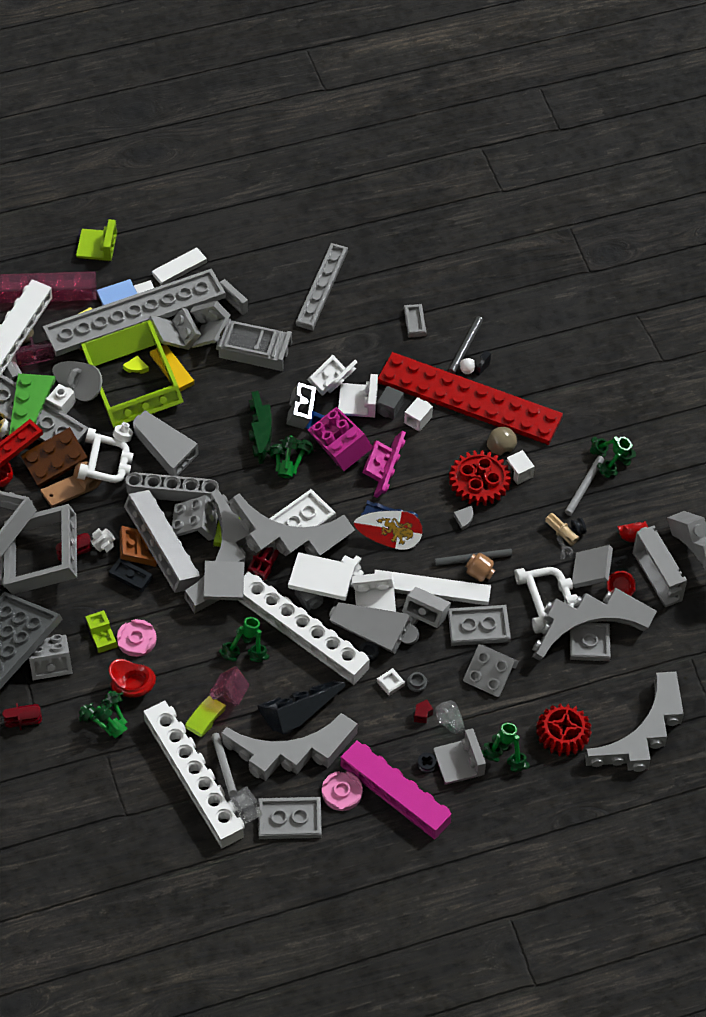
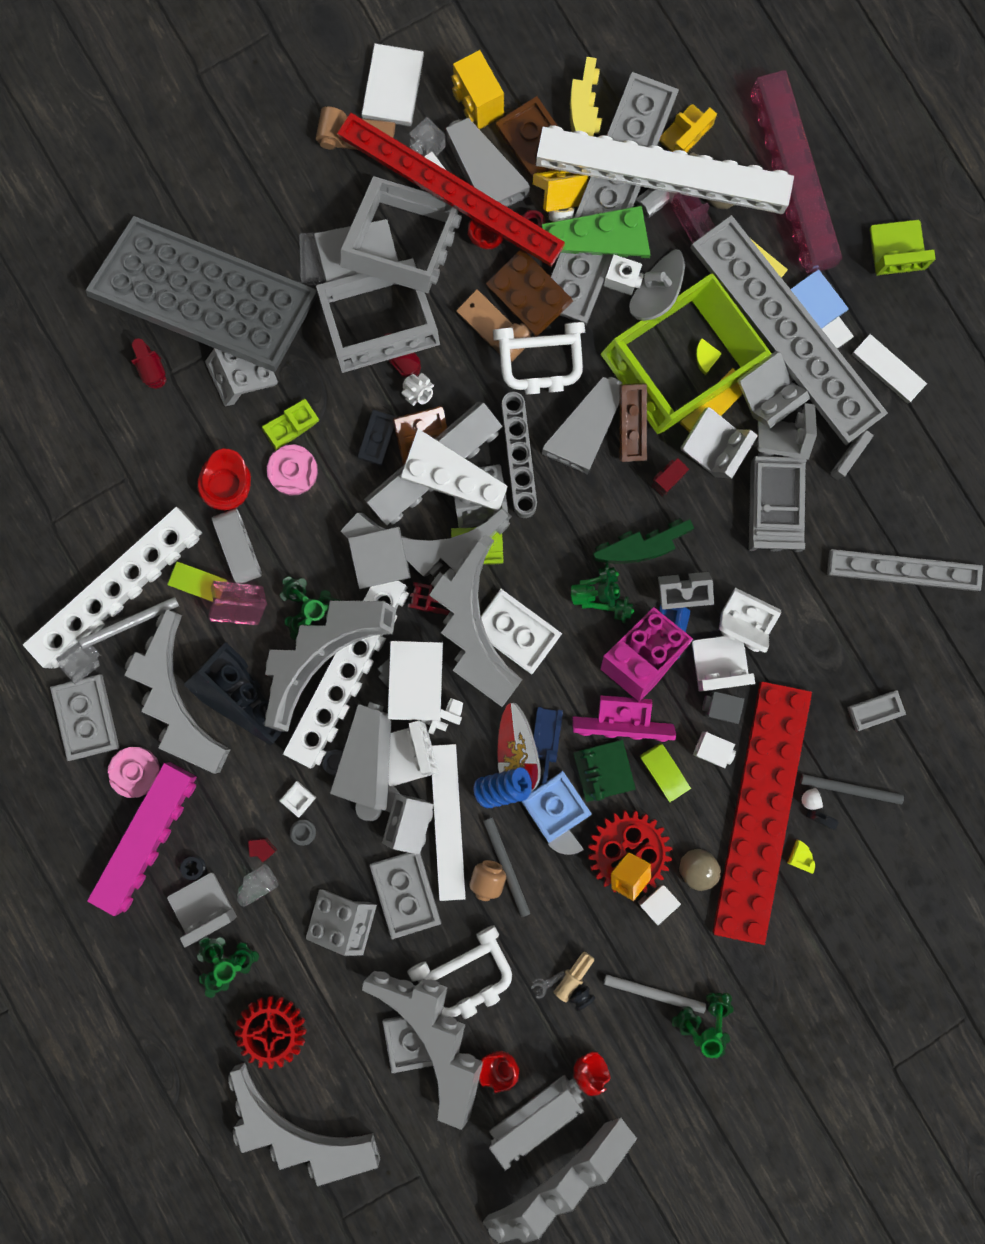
camera: 80 degrees right, 30 degrees up
plant [78,691,128,739] -> none
white tile [113,422,133,442] -> none
light grey tile [572,545,613,588] -> none
none -> light grey beam [212,508,262,585]
none -> light grey arch [265,601,396,732]
none -> white wing [401,429,507,511]
none -> blue piece [474,767,532,808]
none -> light blue tile [522,771,592,843]
none -> dark green hinge [573,740,636,802]
none -> light orange panel [611,853,651,901]
none -> reddish brown plate [619,383,647,462]
none -> lime slope [640,742,691,803]
none -> dark red piece [652,458,689,497]
none -> bracket [681,407,758,478]
none -> neon yellow tile [787,839,815,874]

